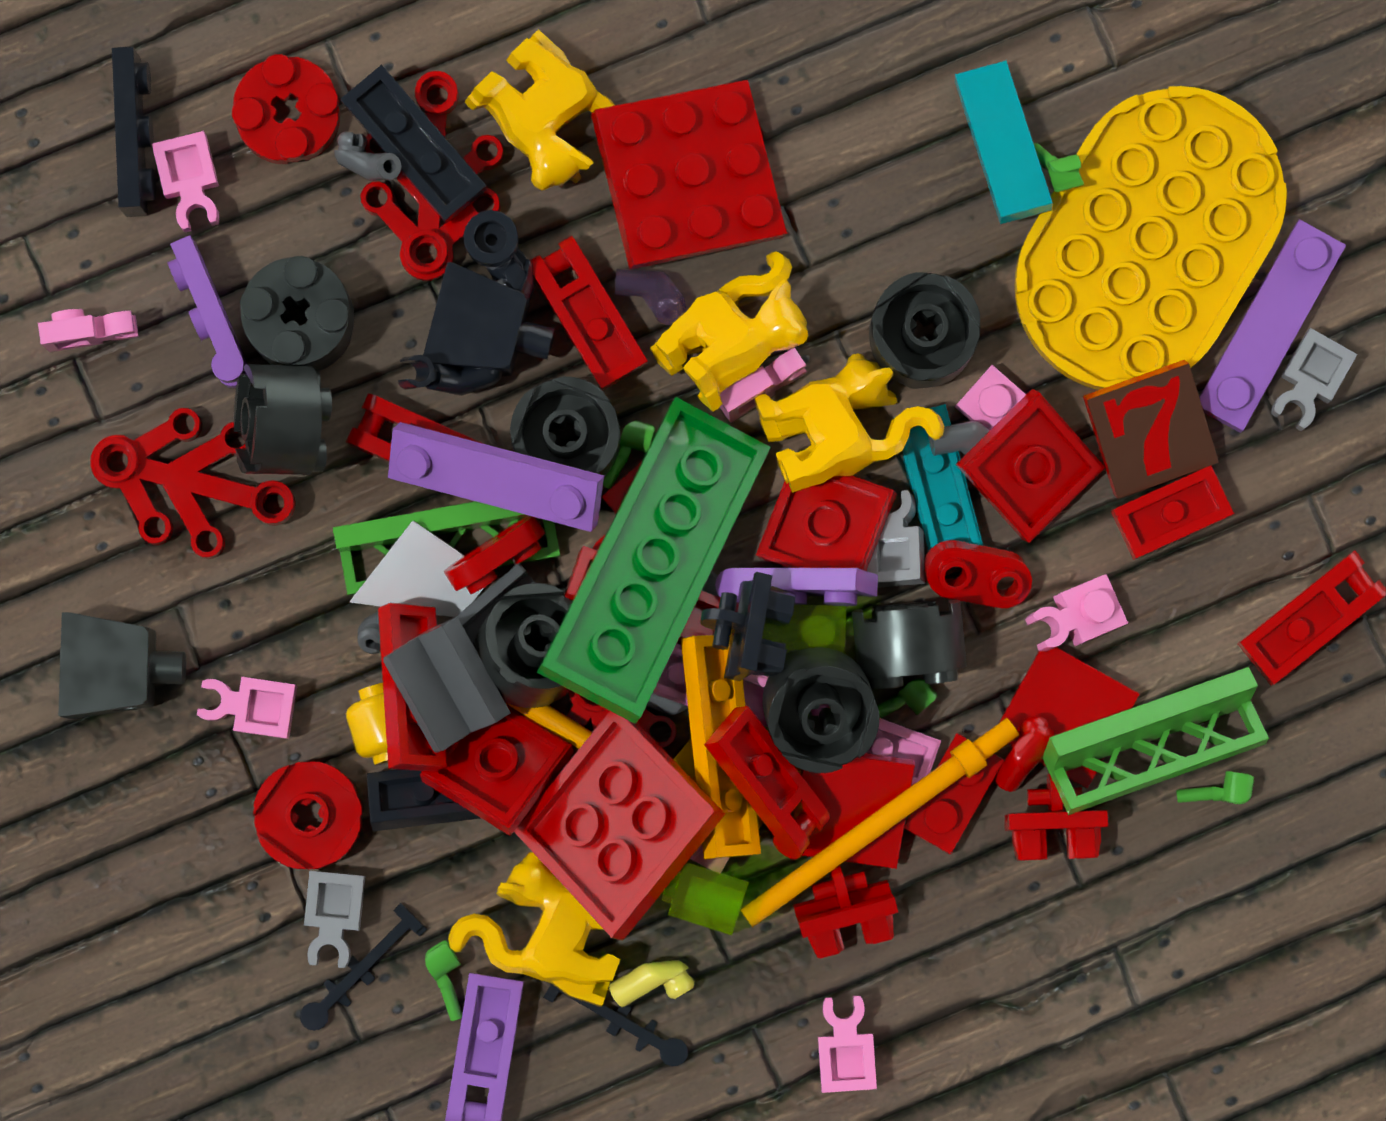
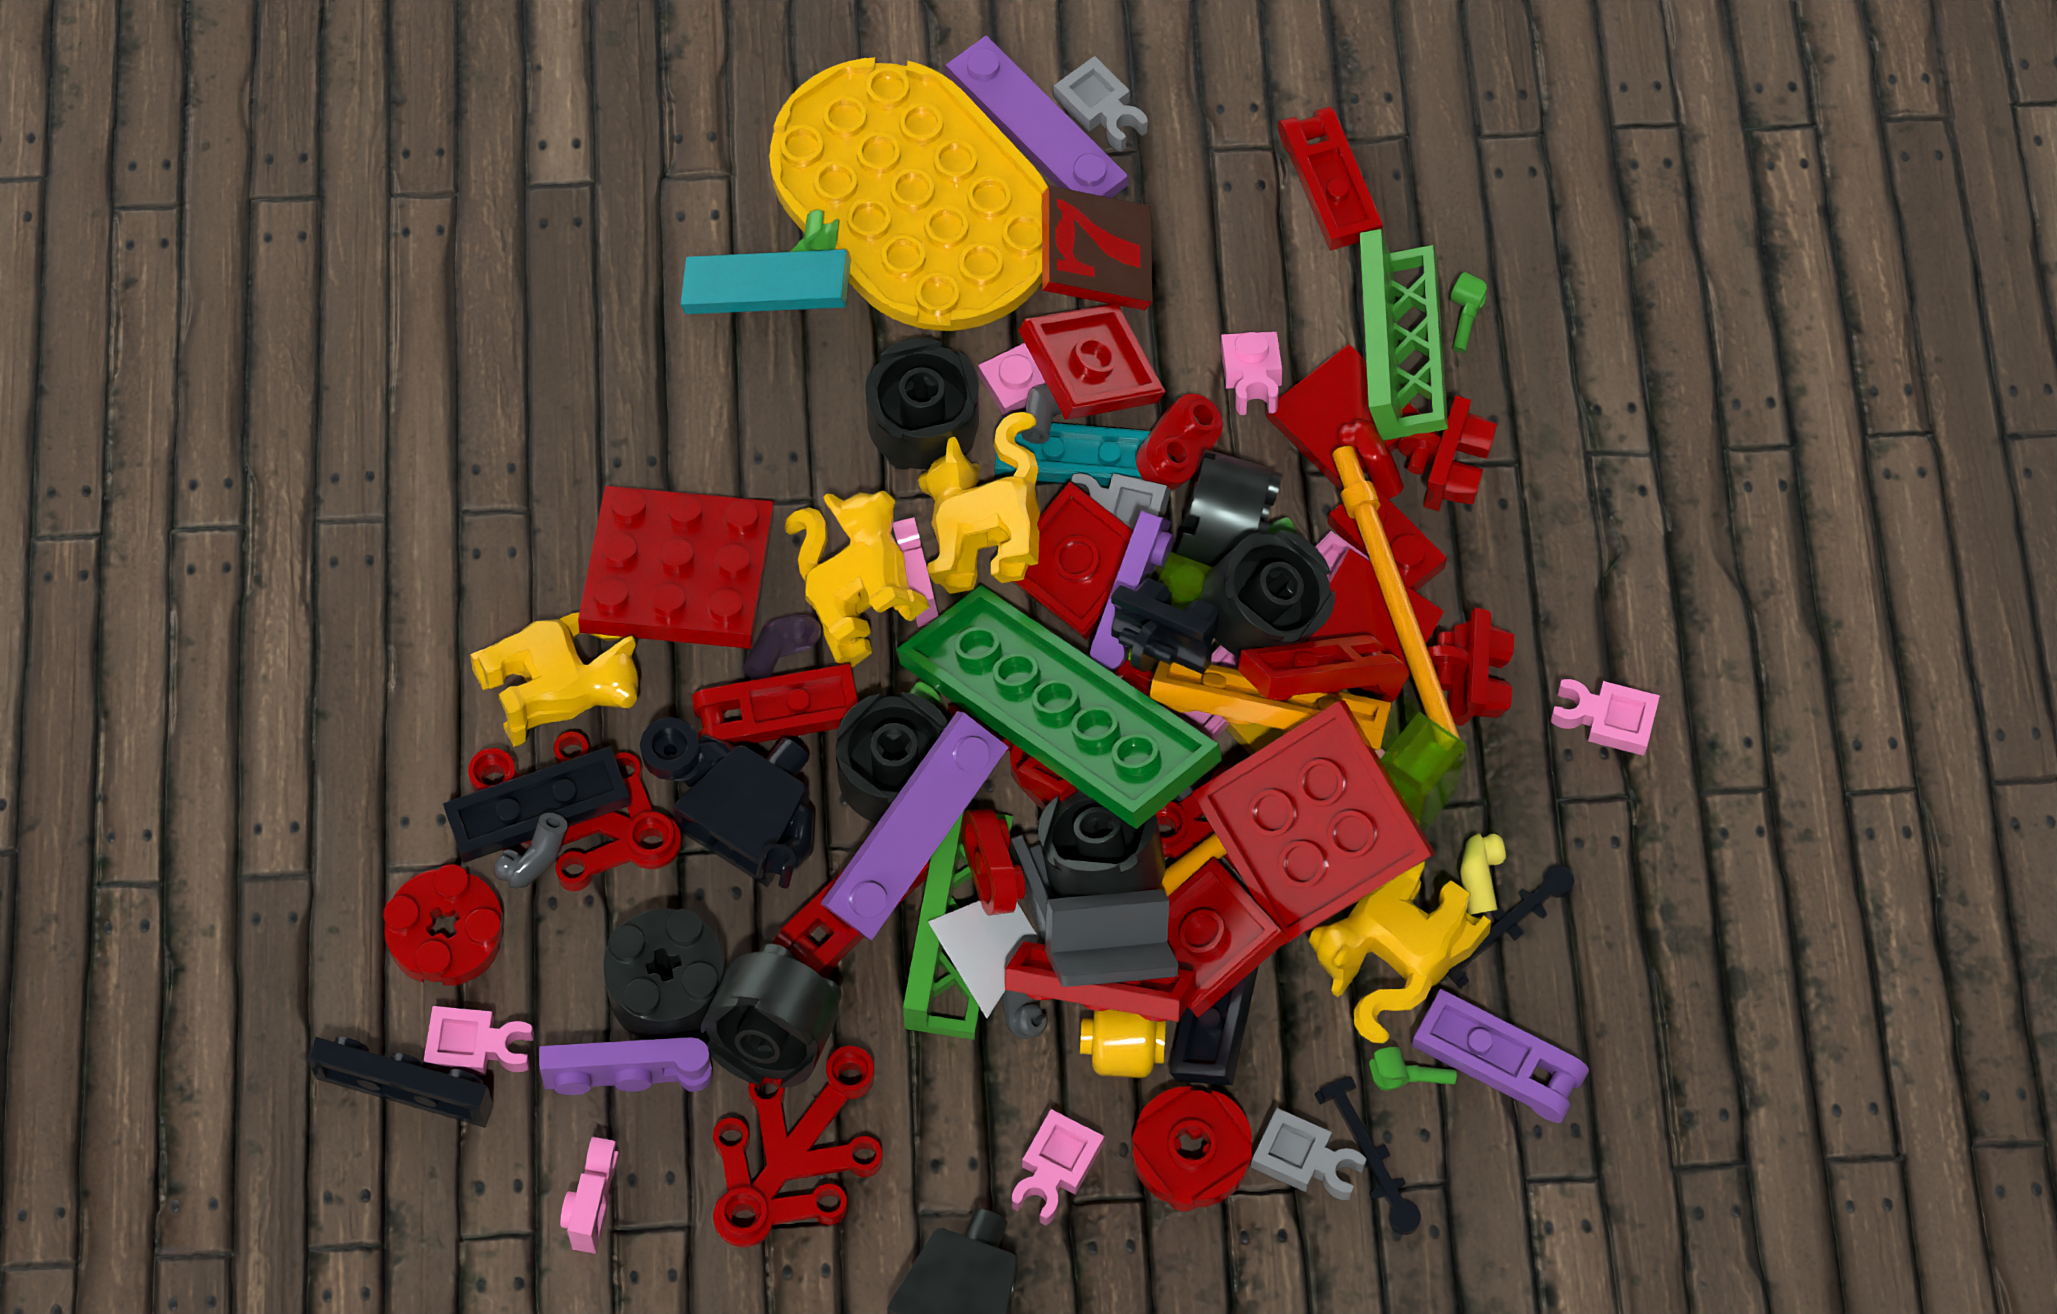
camera: 70 degrees left, 20 degrees down
red plate [1111,465,1234,560] -> none

